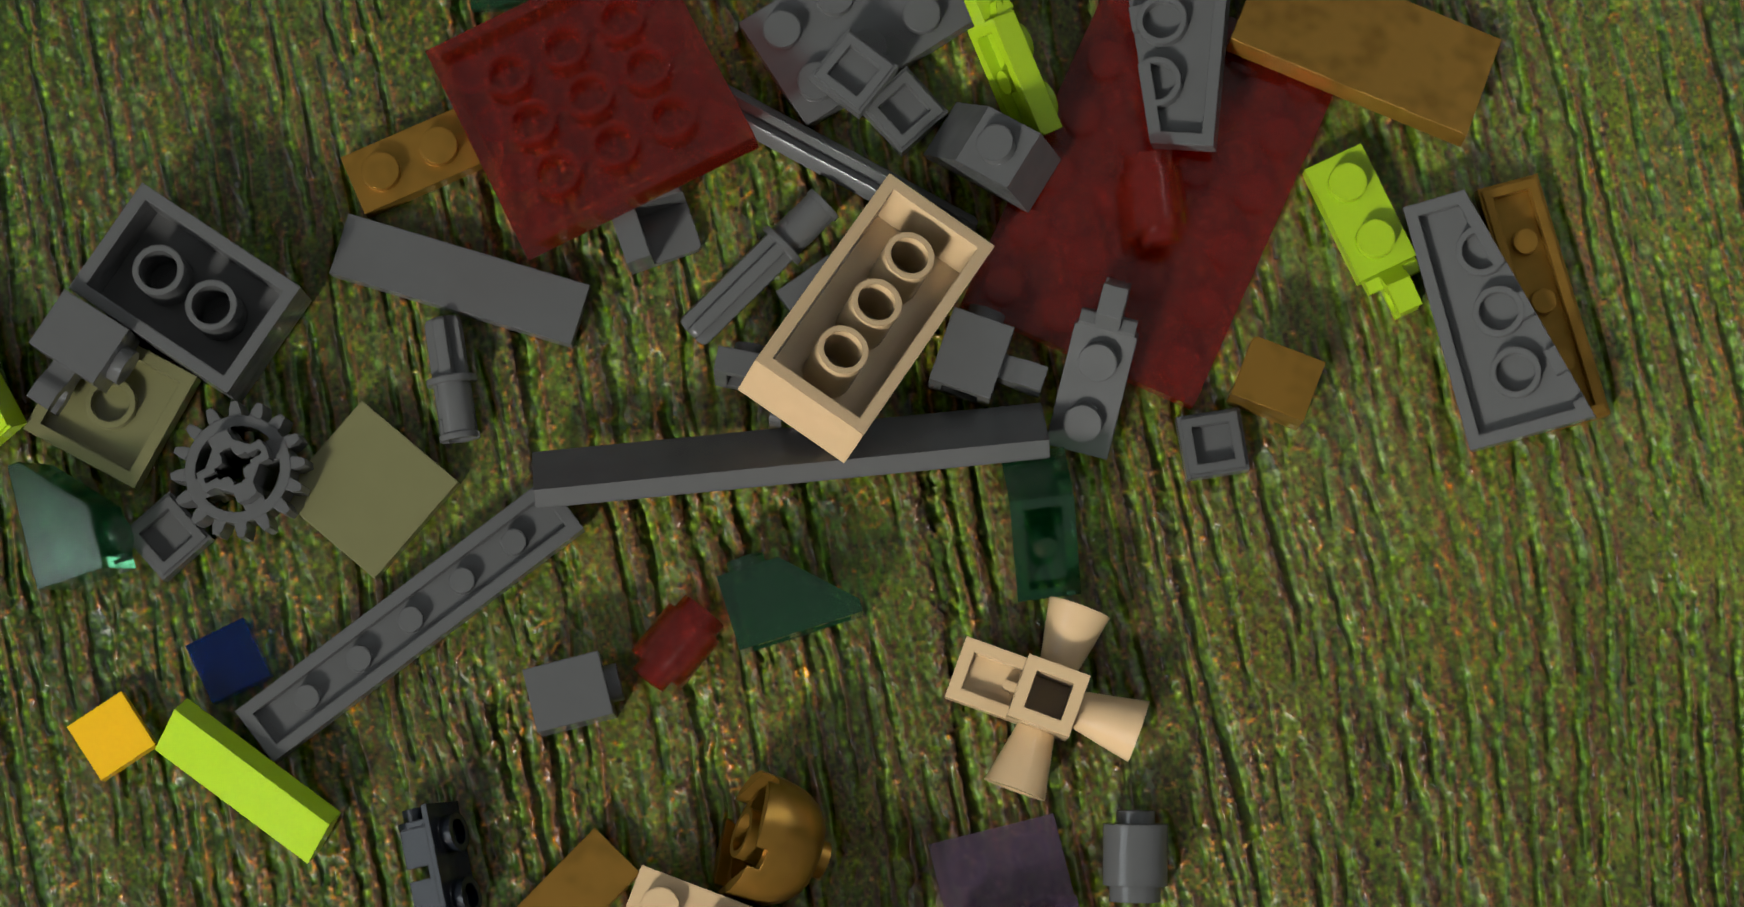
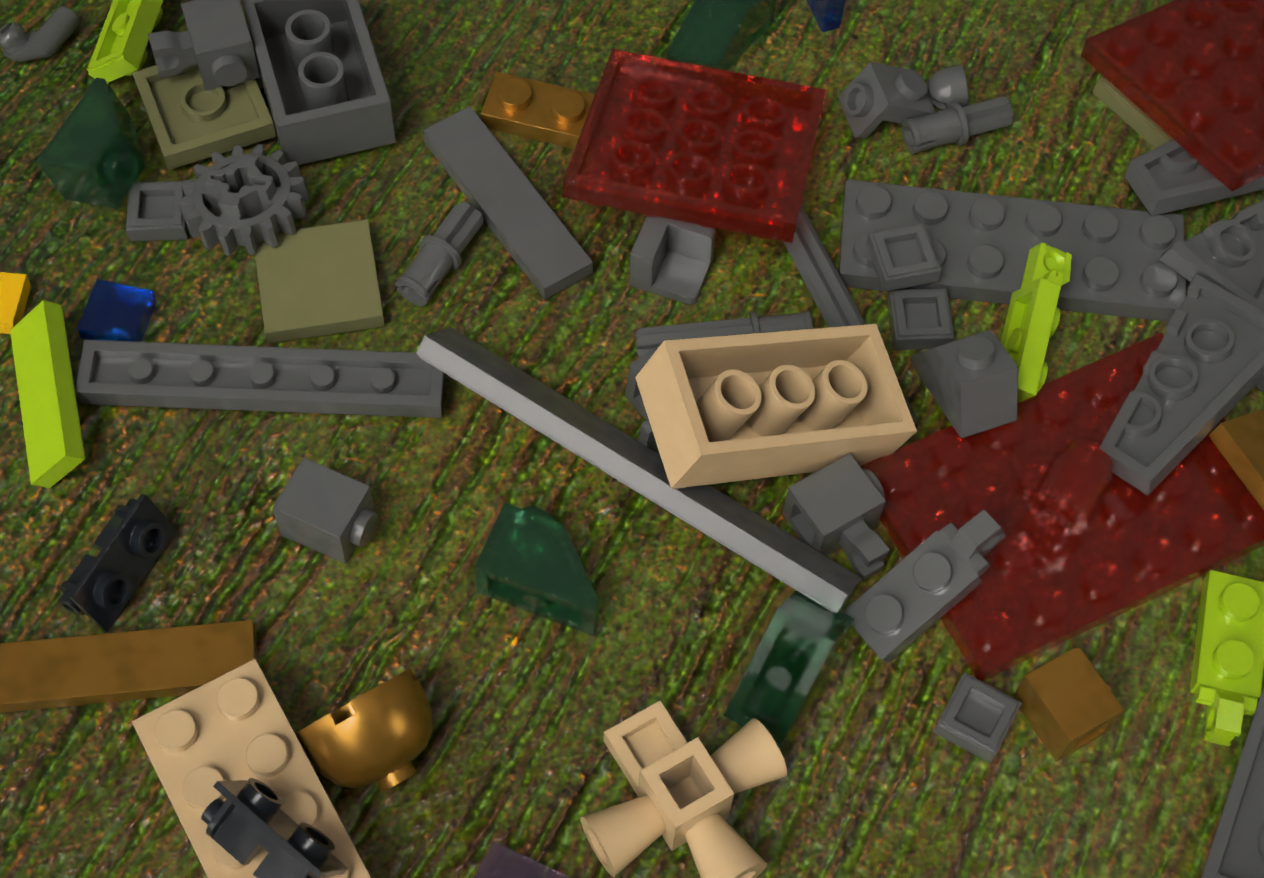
camera: 35 degrees right, 20 degrees down
clear red brick [631,595,724,693] -> none

